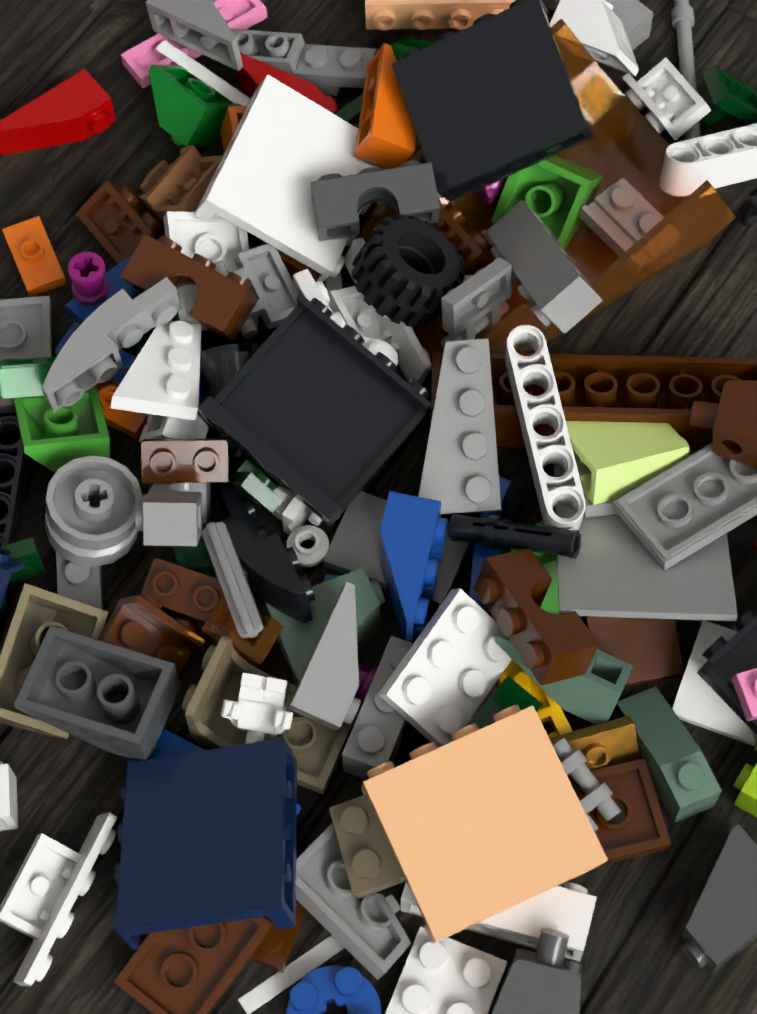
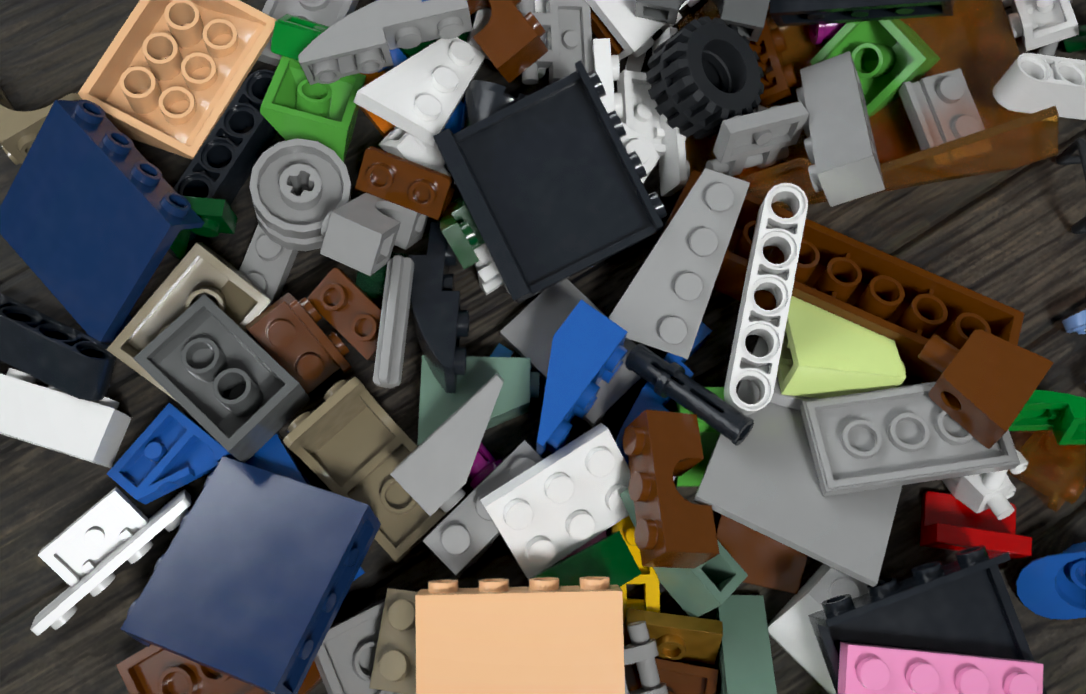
camera: 20 degrees right, 10 degrees up
clear orange panel [201,594,283,664] -> none
white piece [221,672,293,744] -> none
white plate [287,525,329,567] -> none
none -> blue wing [107,403,235,505]

